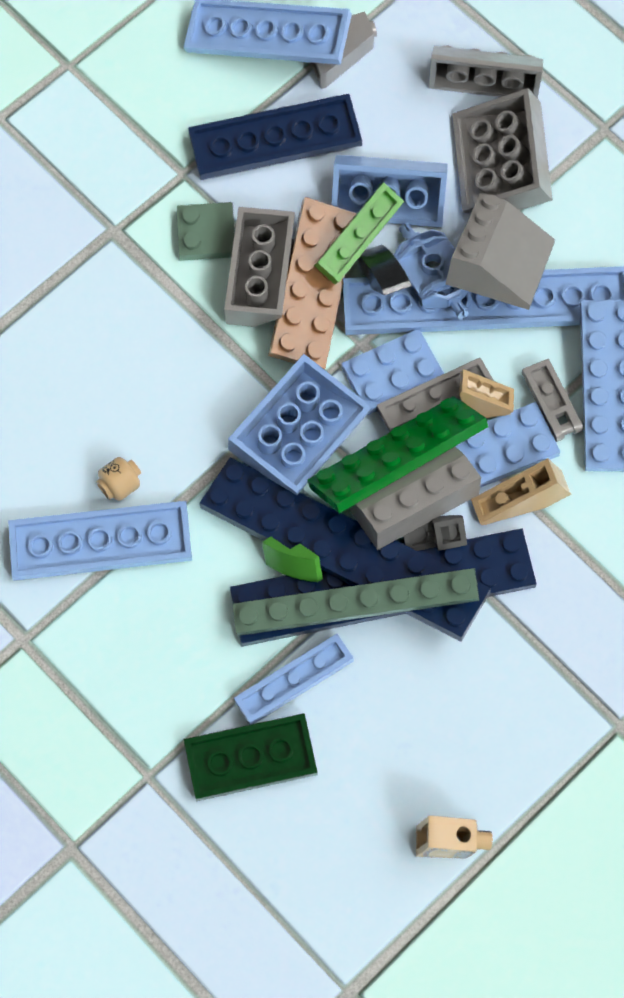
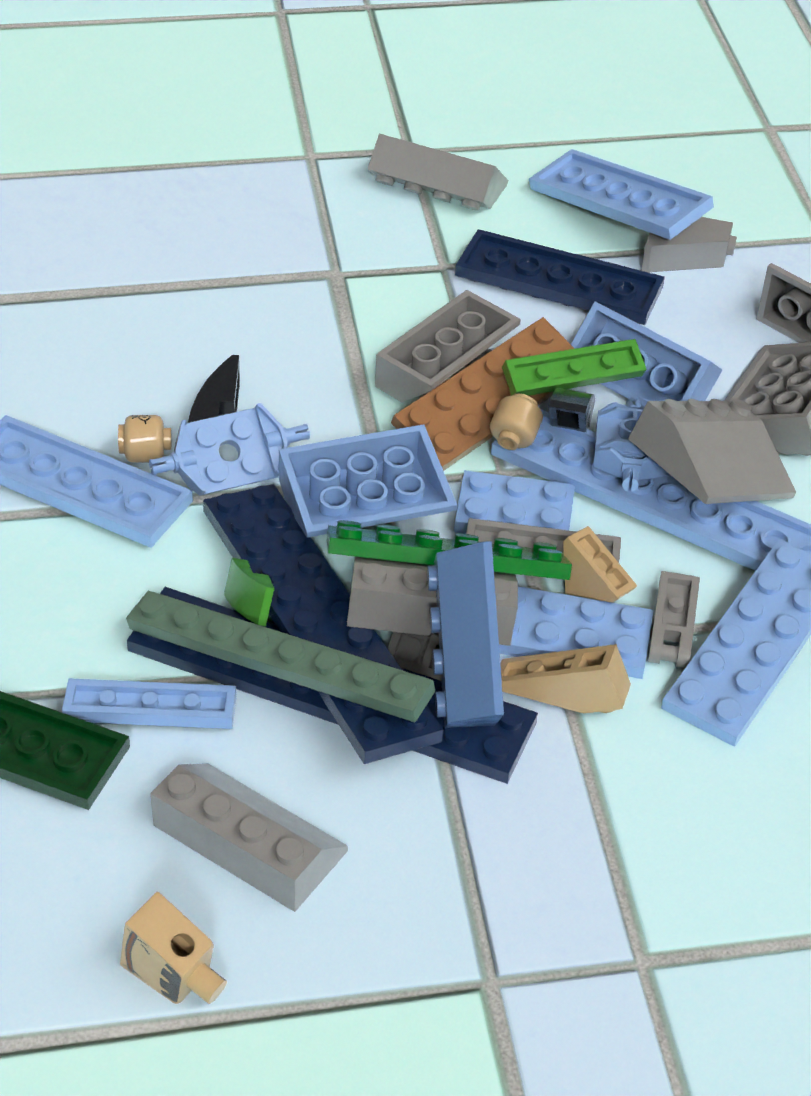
camera: 30 degrees right, 25 degrees down
sand green plate [177,202,235,261] -> none
none -> light blue plate [149,403,310,496]
none -> light grey slope [150,763,348,912]
none -> black slope [188,355,240,451]
none -> light grey slope [368,133,509,211]
none -> medium blue slope [427,541,504,728]
none -> tan head [490,393,543,450]

